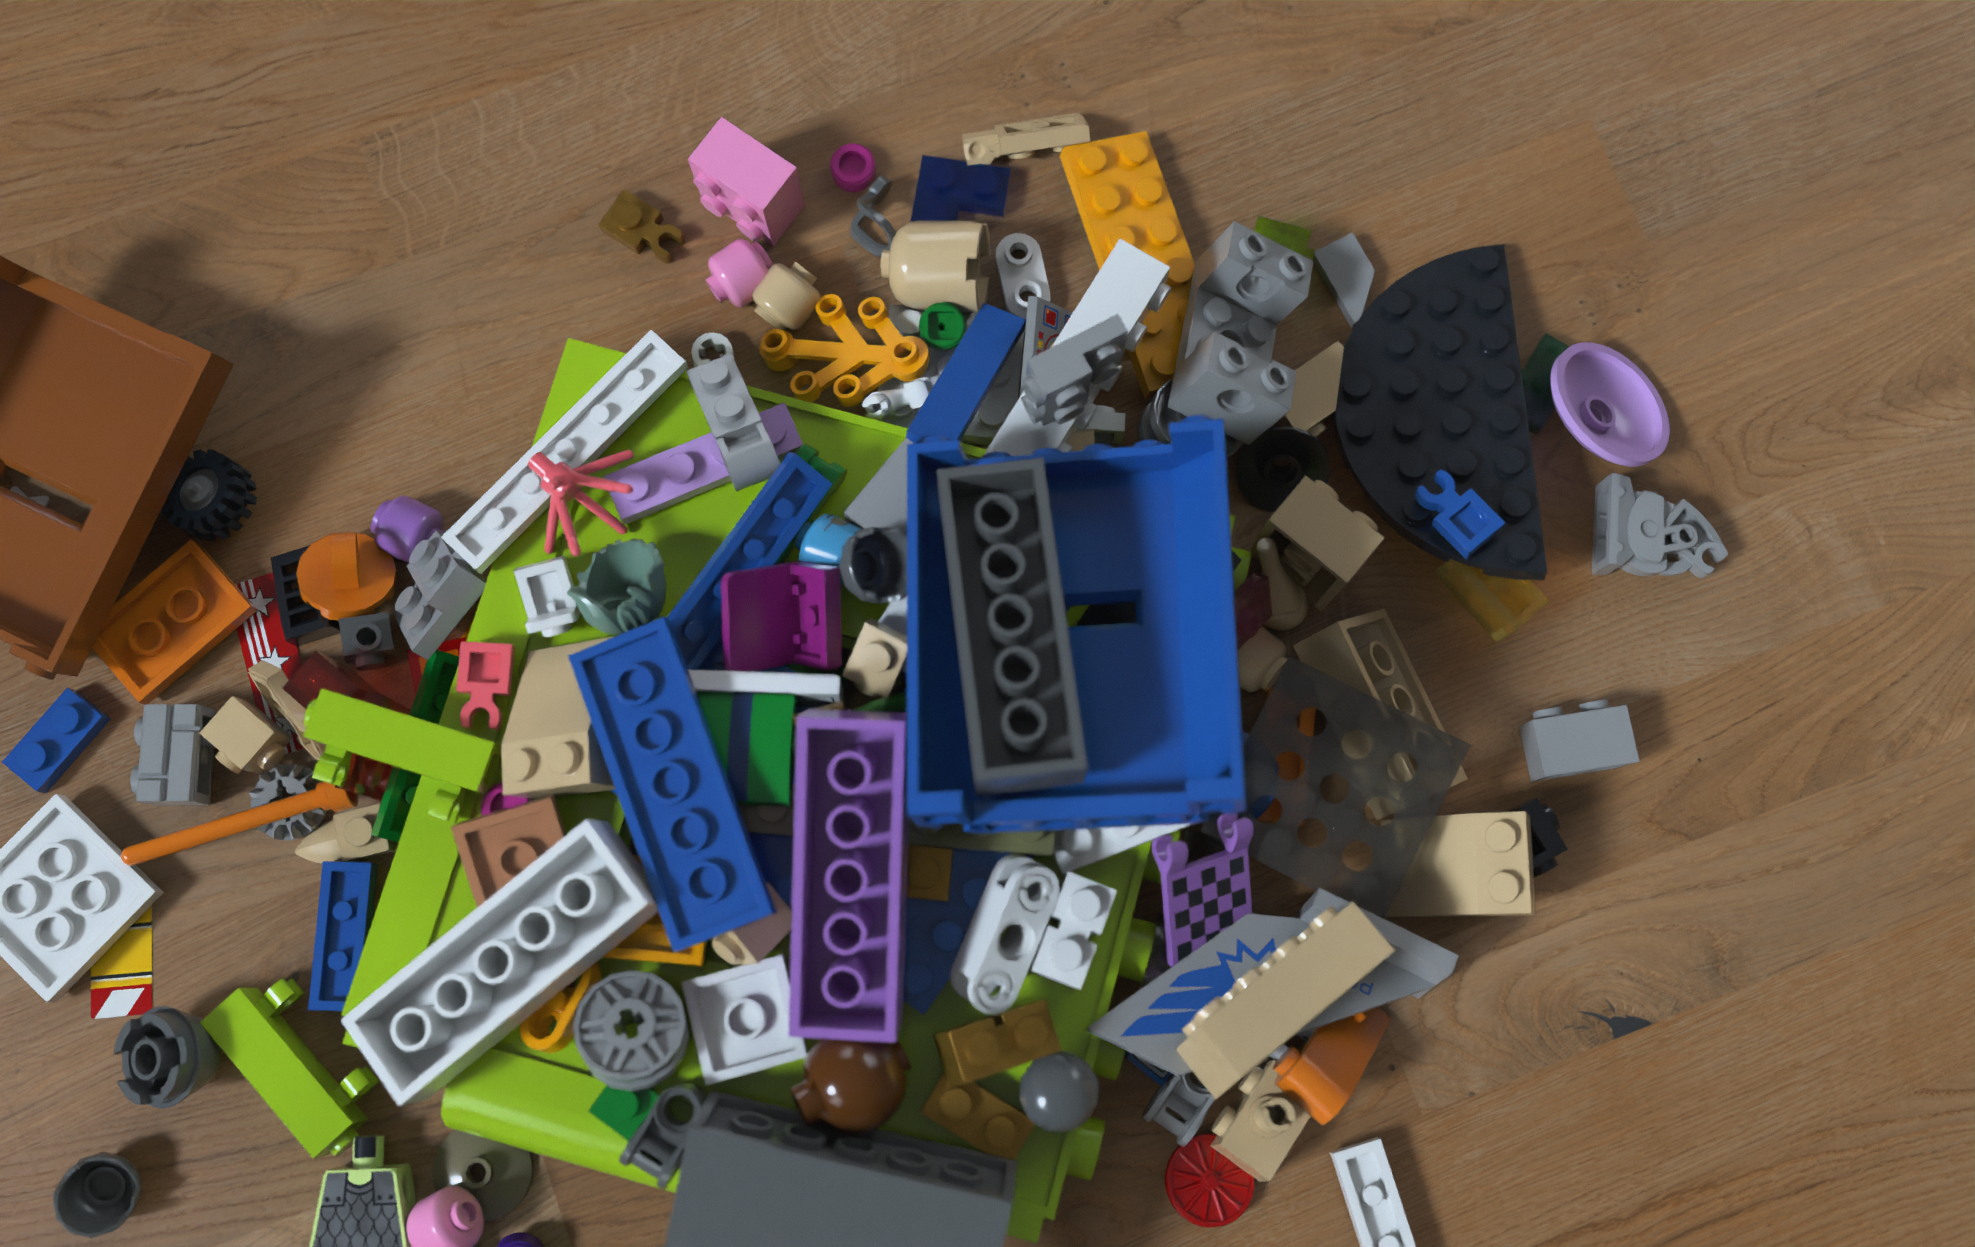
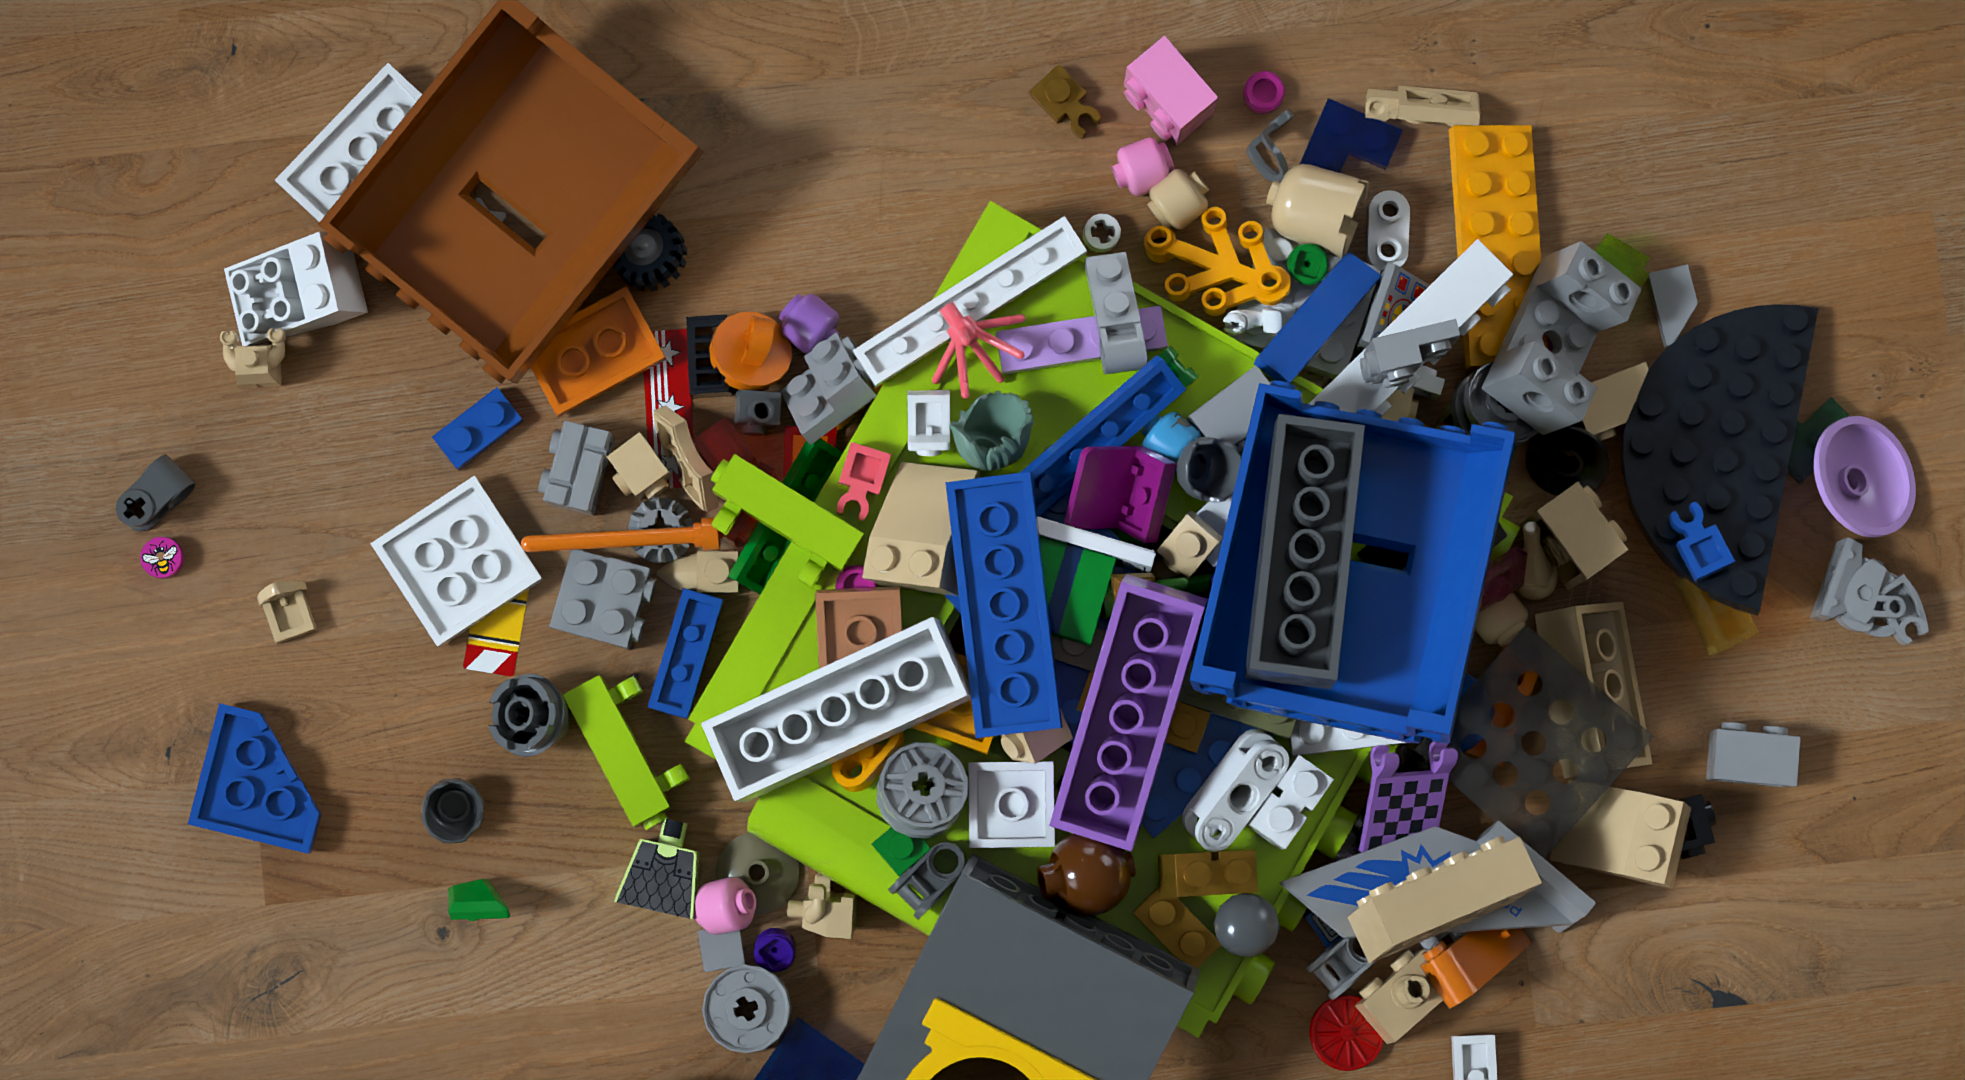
camera: 15 degrees right, 5 degrees up
none -> light grey plate [549,550,657,650]
none -> tan piece [787,873,858,939]

